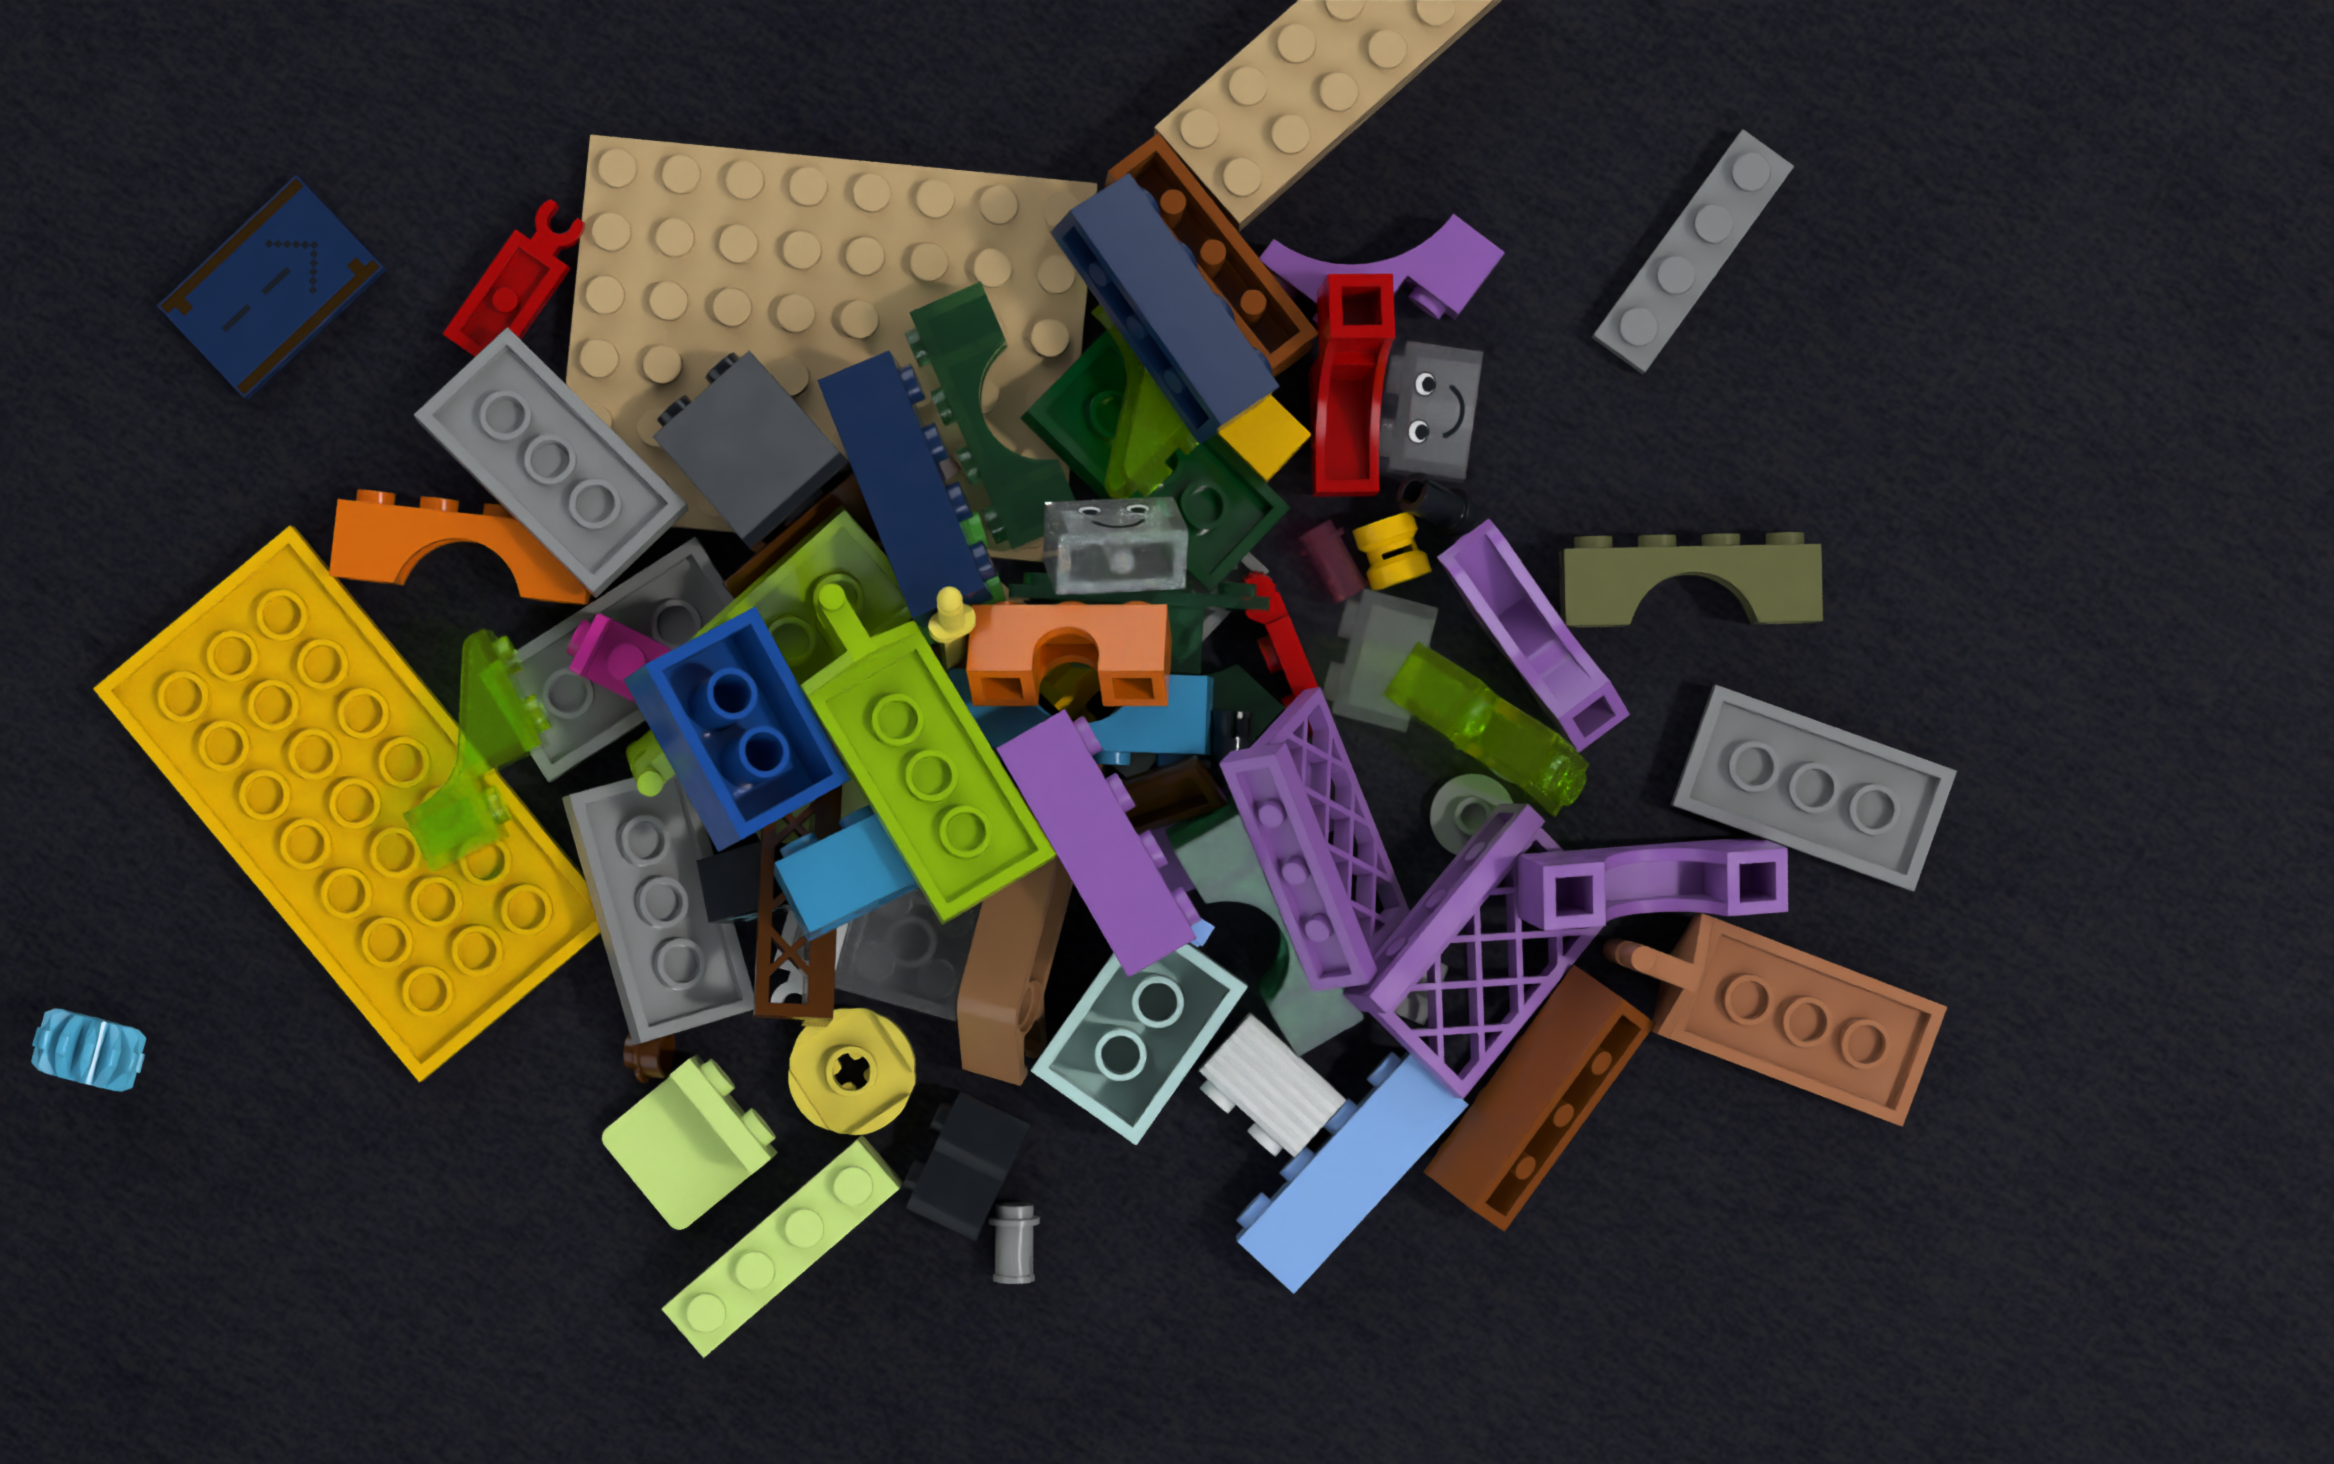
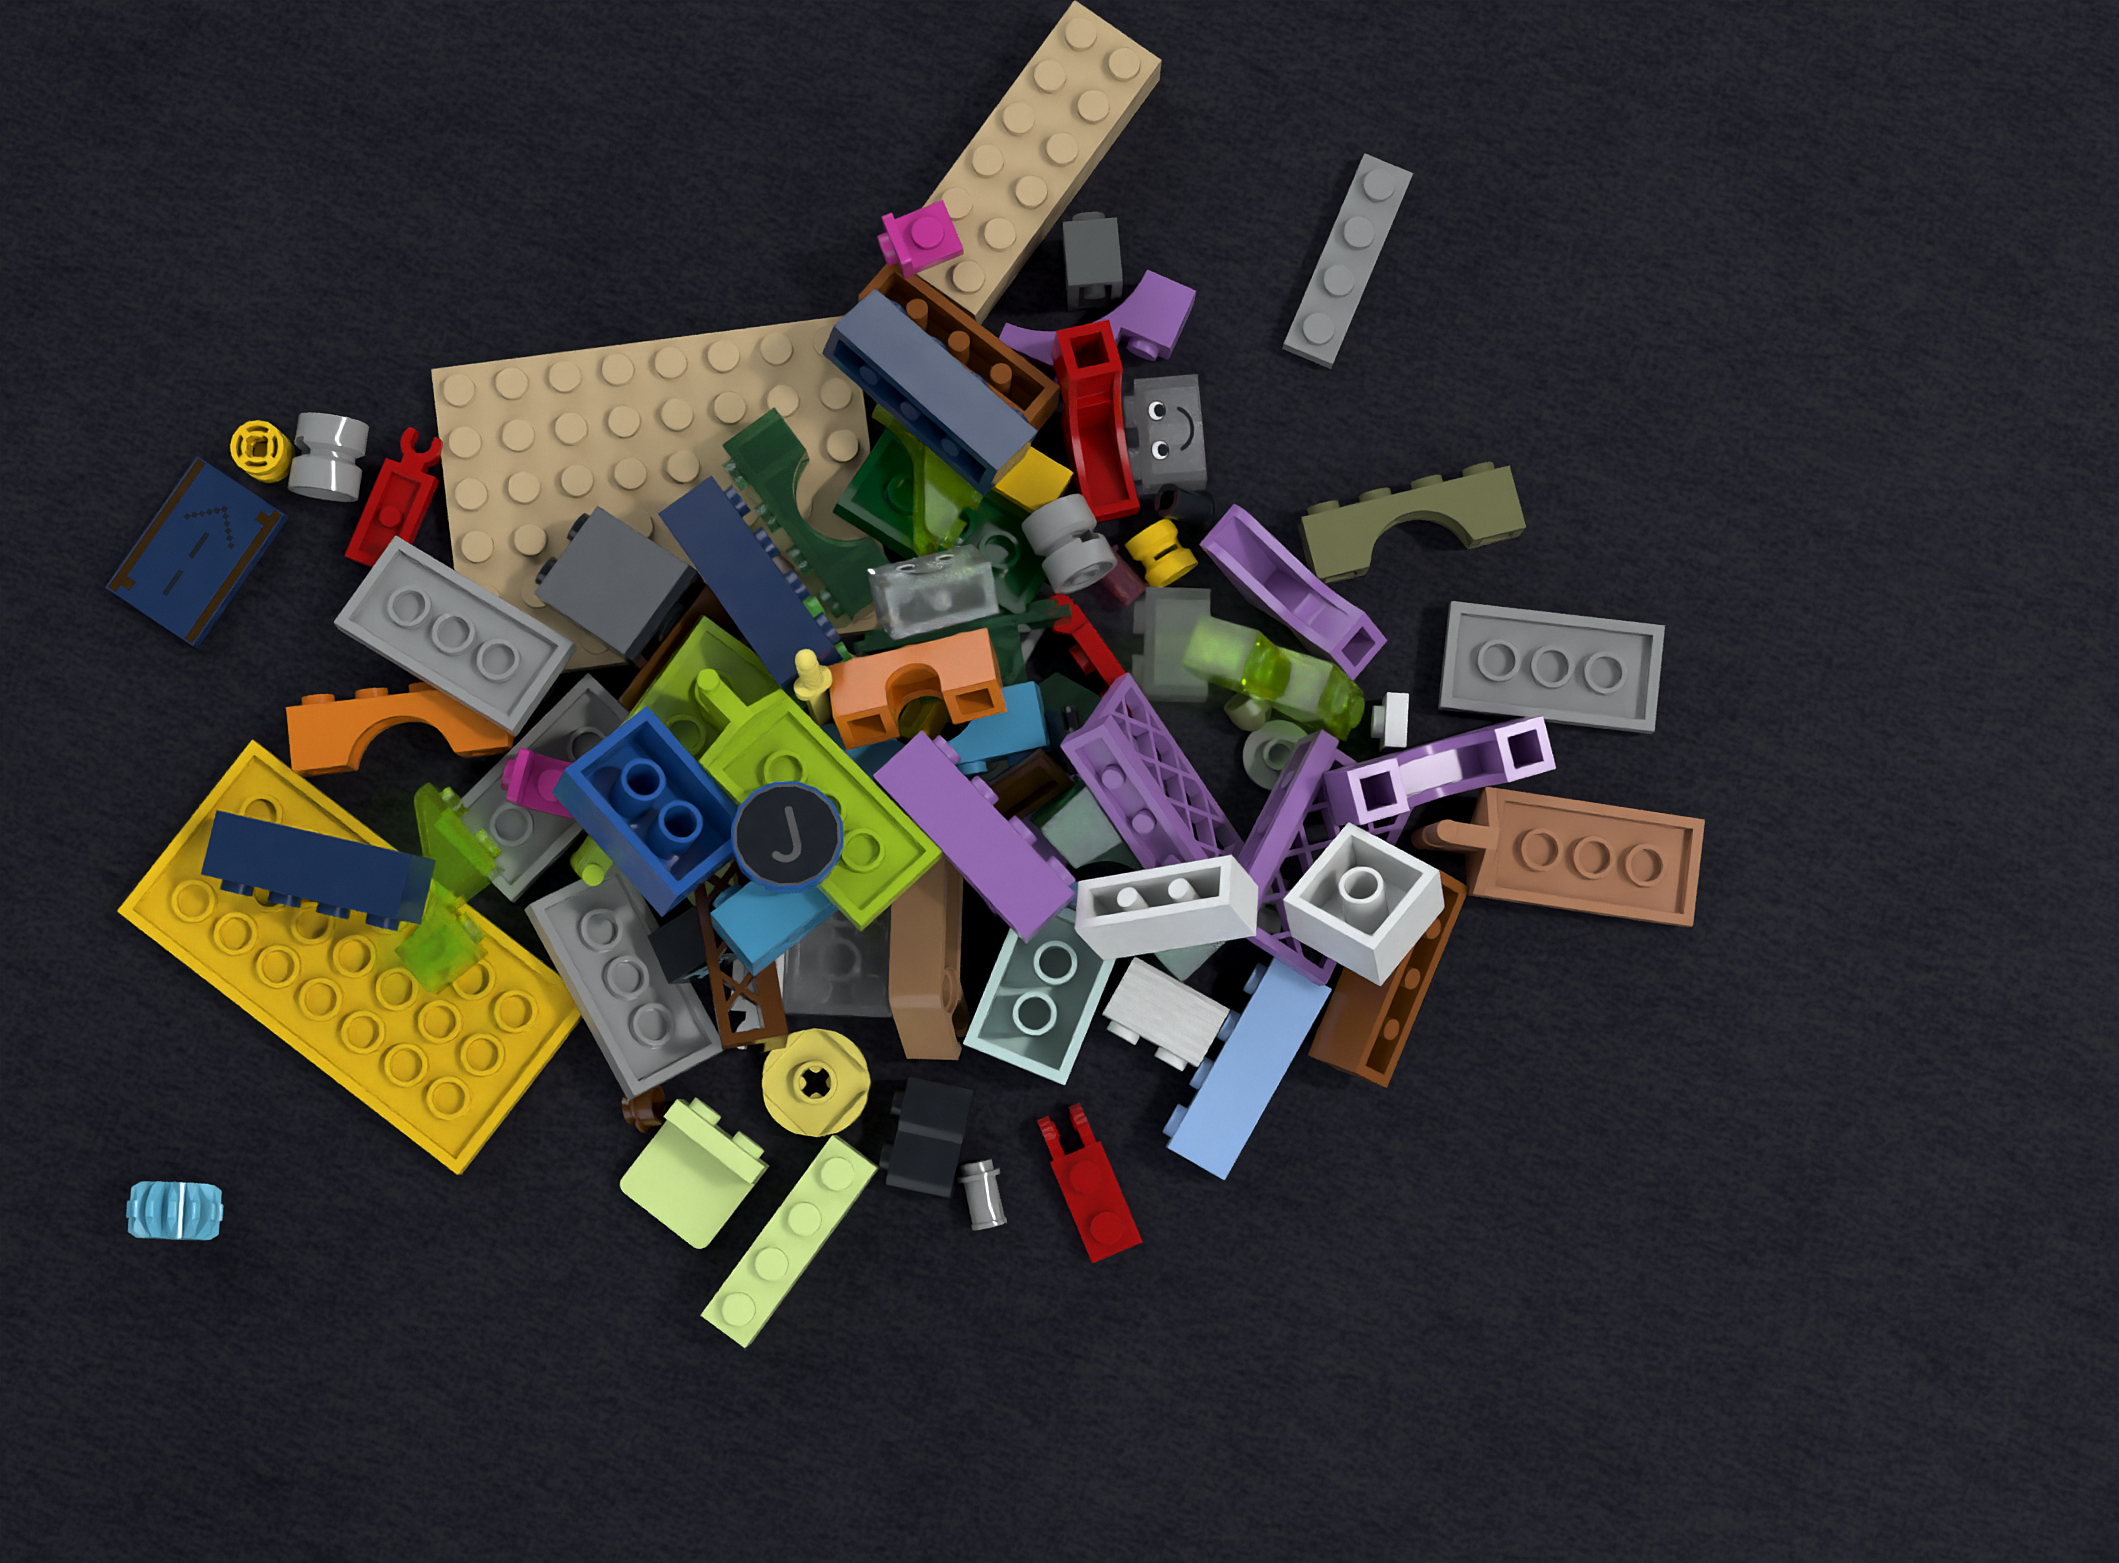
camera: 15 degrees left, 5 degrees down
none -> dark blue brick [201,810,436,931]
none -> yellow wheel [230,420,296,483]
none -> light grey wheel [288,412,369,502]
none -> black tile [731,781,843,894]
none -> dark pink bracket [877,200,964,279]
none -> light grey wheel [1022,494,1117,594]
none -> red hinge [1037,1102,1142,1263]
none -> dark grey brick [1063,212,1123,312]
none -> white brick [1075,855,1258,960]
none -> olive hinge [1224,685,1272,731]
none -> white brick [1283,822,1445,986]
none -> white plate [1371,692,1409,753]

